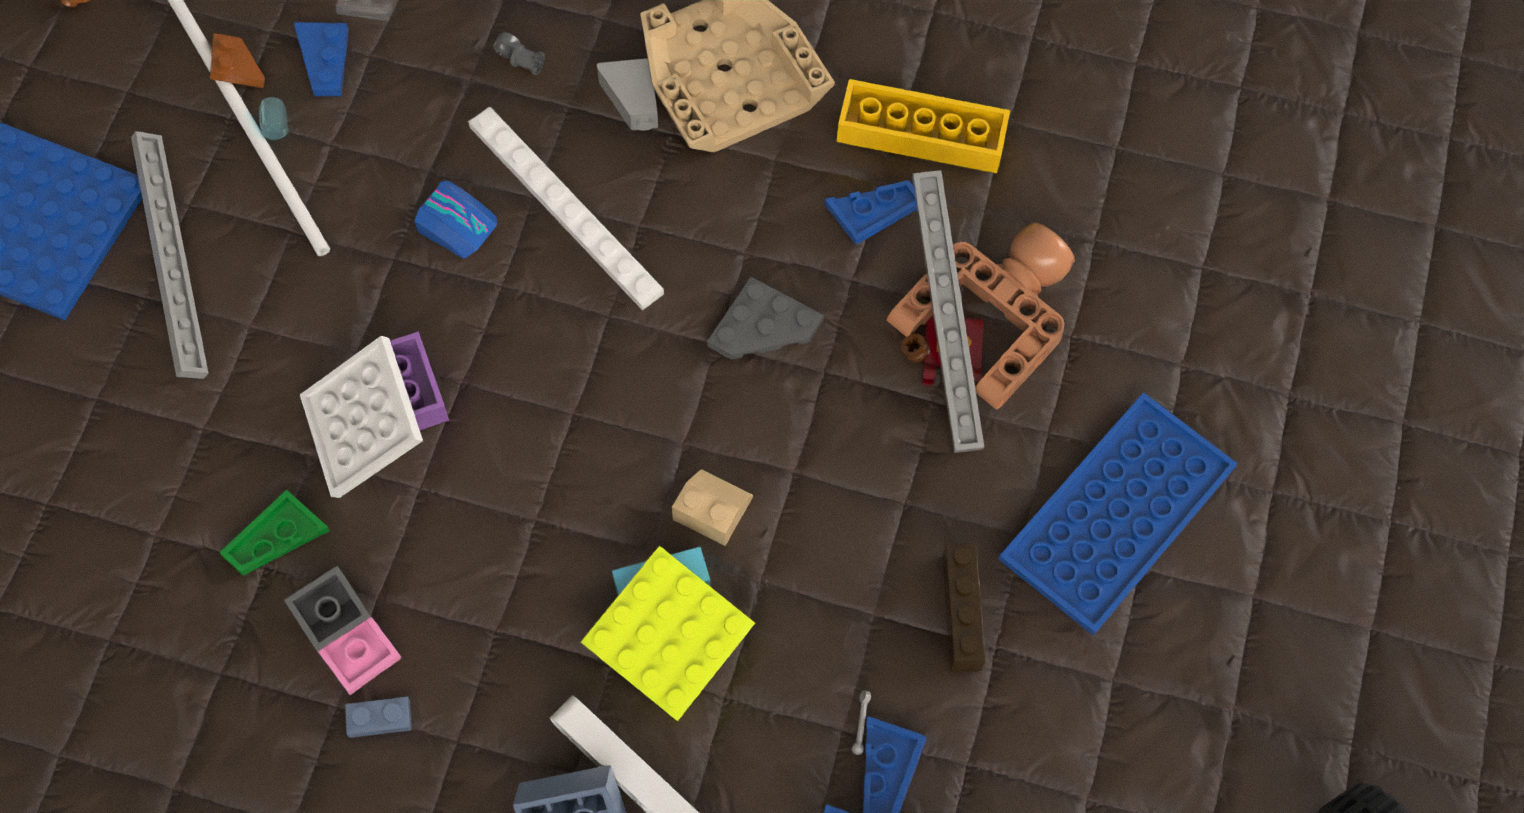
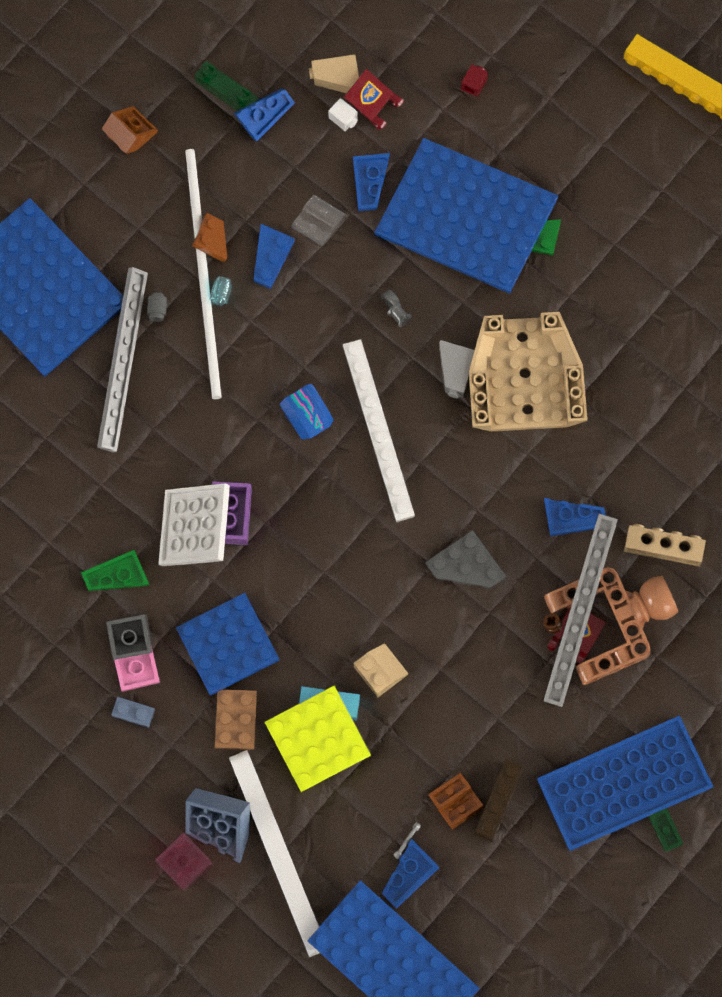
camera: 30 degrees right, 10 degrees up
yellow brick [837,79,1010,173] -> none
none -> dark grey brick [147,293,167,322]
none -> blue plate [176,593,280,696]
none -> medium nougat plate [215,690,257,750]
none -> dark orange slope [428,773,484,830]
none -> tan brick [624,524,706,567]
none -> dark green plate [648,808,684,853]

